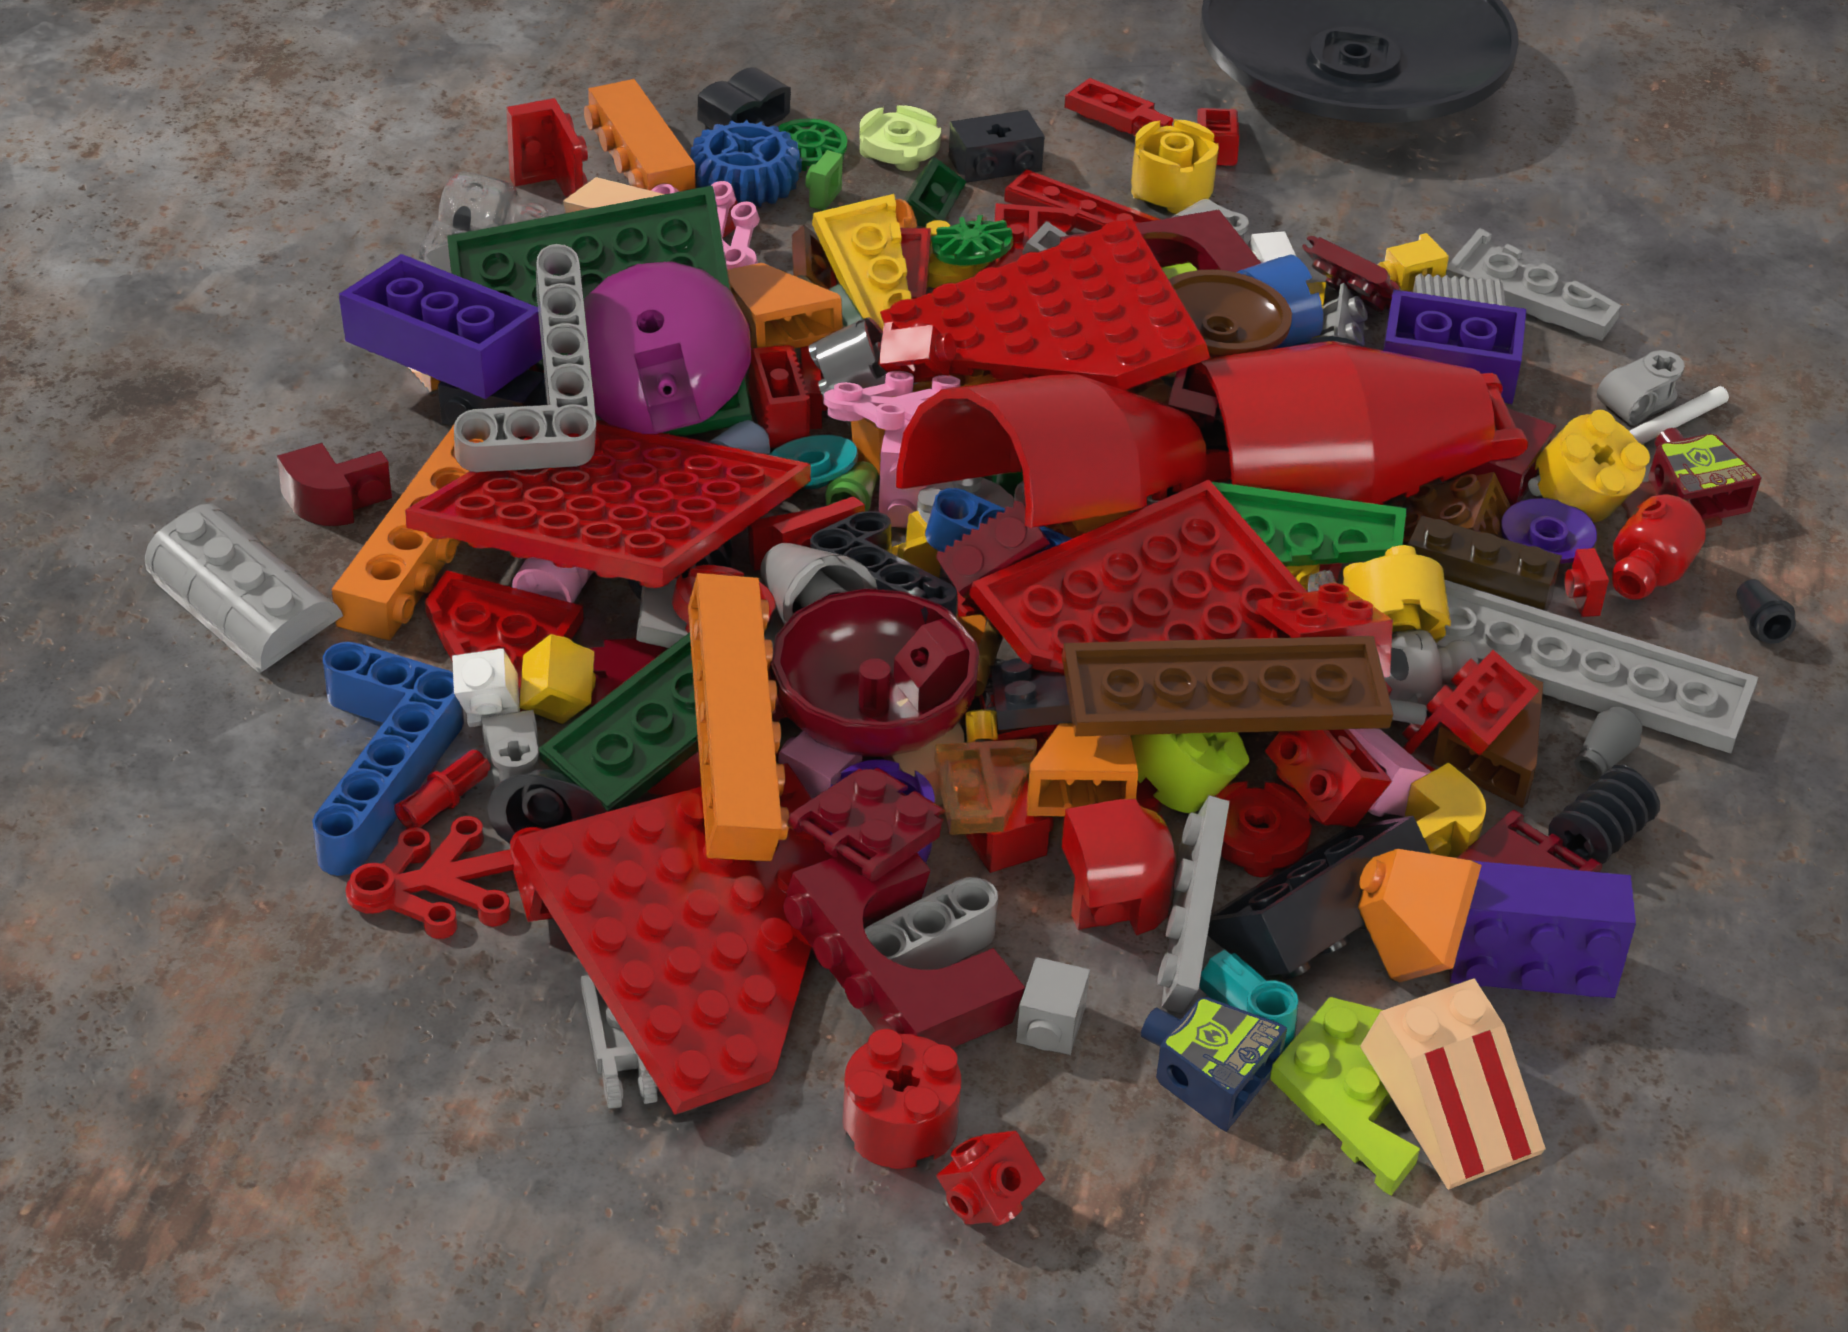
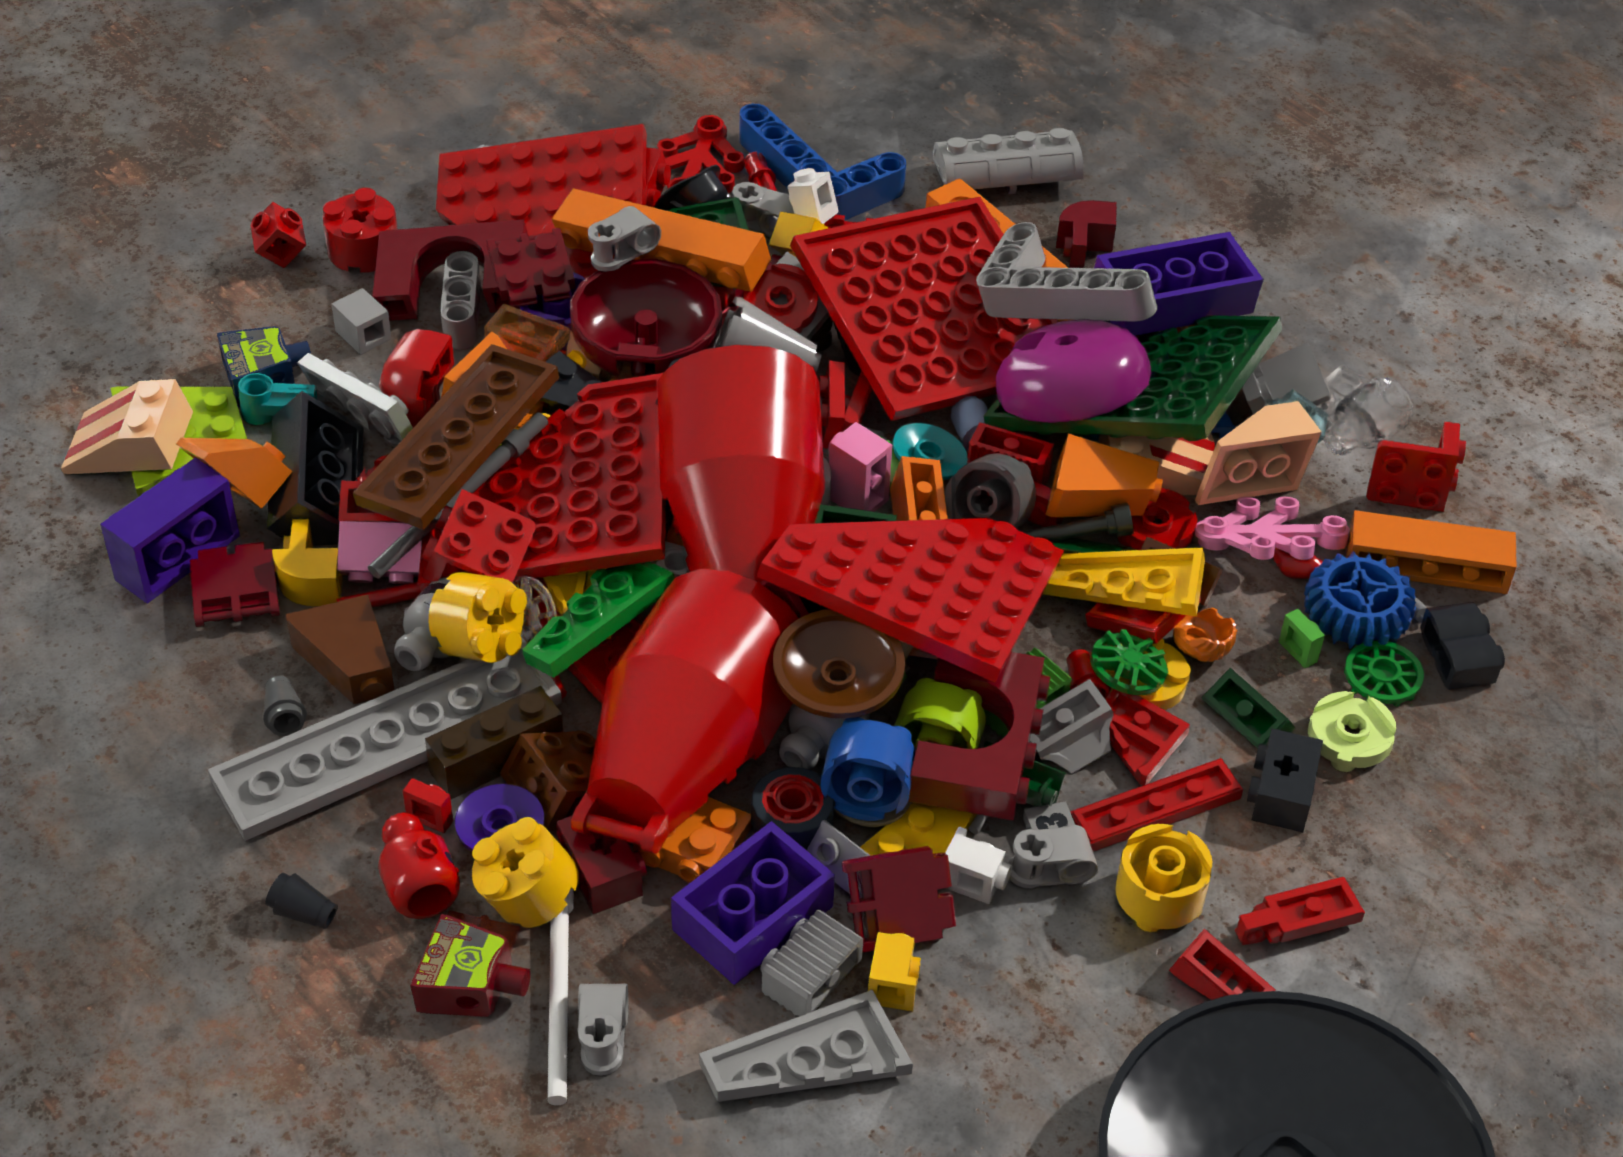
camera: 125 degrees right, 5 degrees up
bright pink plant [824,371,960,430] -> none
red brick [879,322,956,383] -> none
red bracket [1402,650,1539,756] -> none
black piece [1548,765,1660,864] -> none
none -> light grey piece [588,206,662,272]

